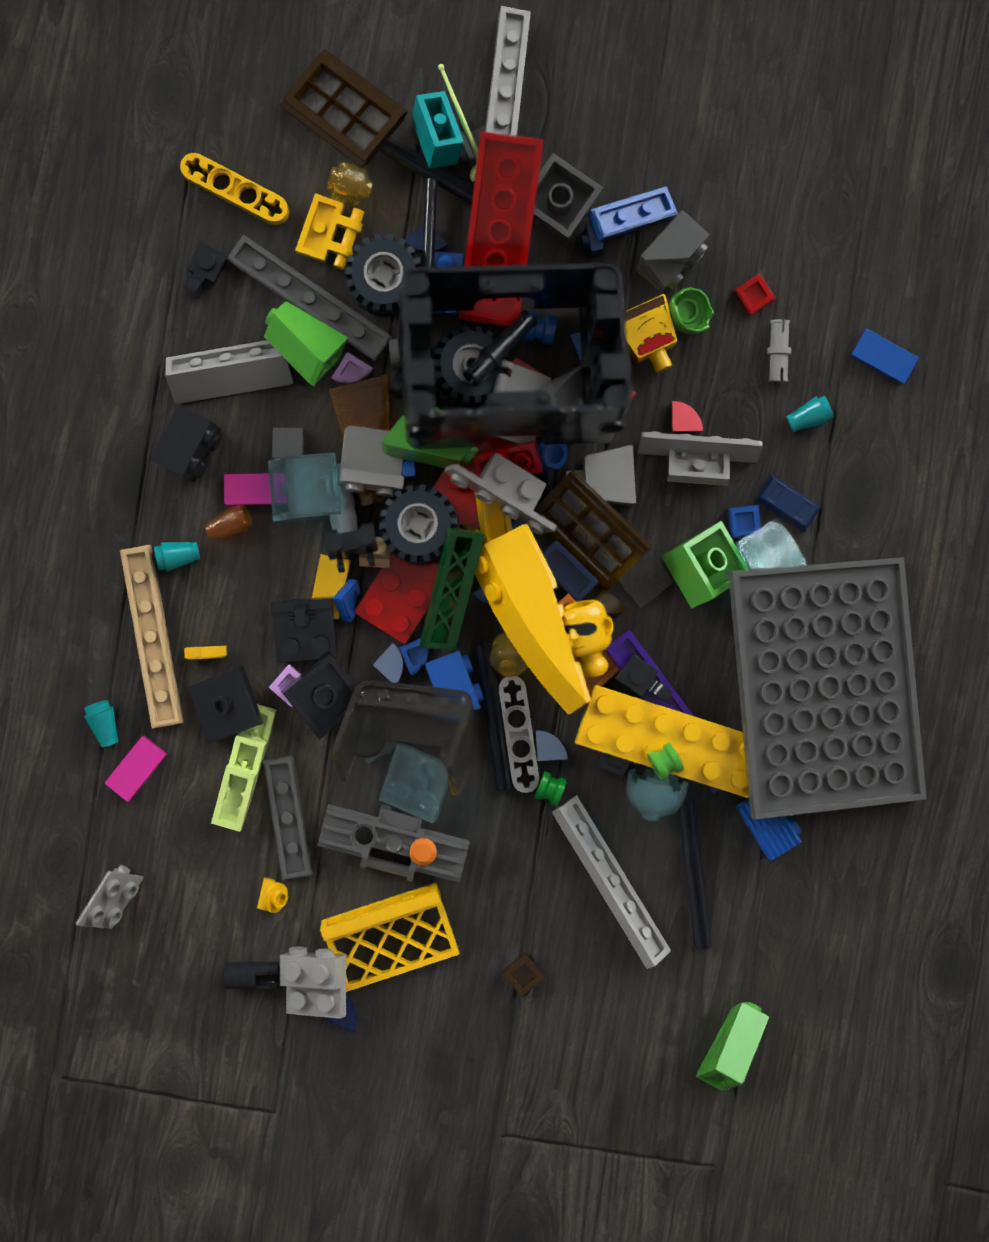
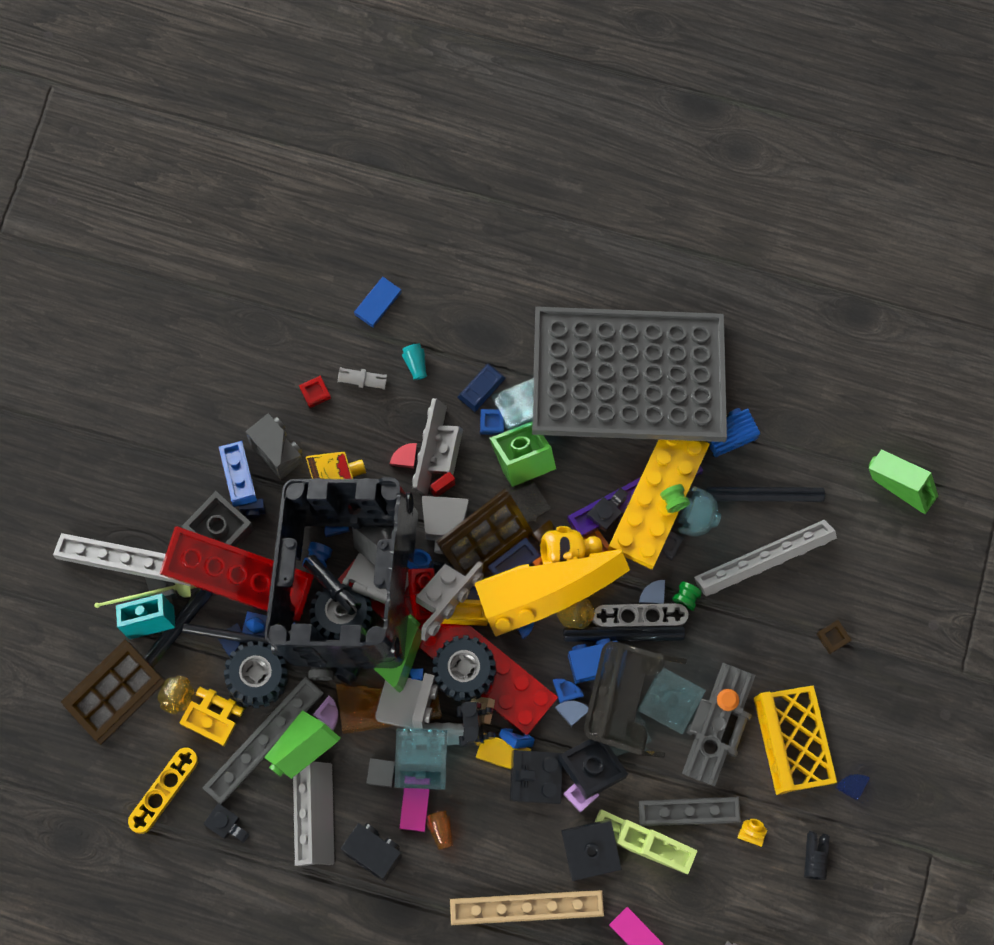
camera: 85 degrees left, 15 degrees down
teal cone [154,542,200,572] -> none
yellow tile [184,646,227,660] -> none
light grey plate [280,947,346,1019] -> none
dark green fence [419,524,485,650] -> none
bright green hair [668,287,714,334] -> none
none -> red tile [431,472,455,497]

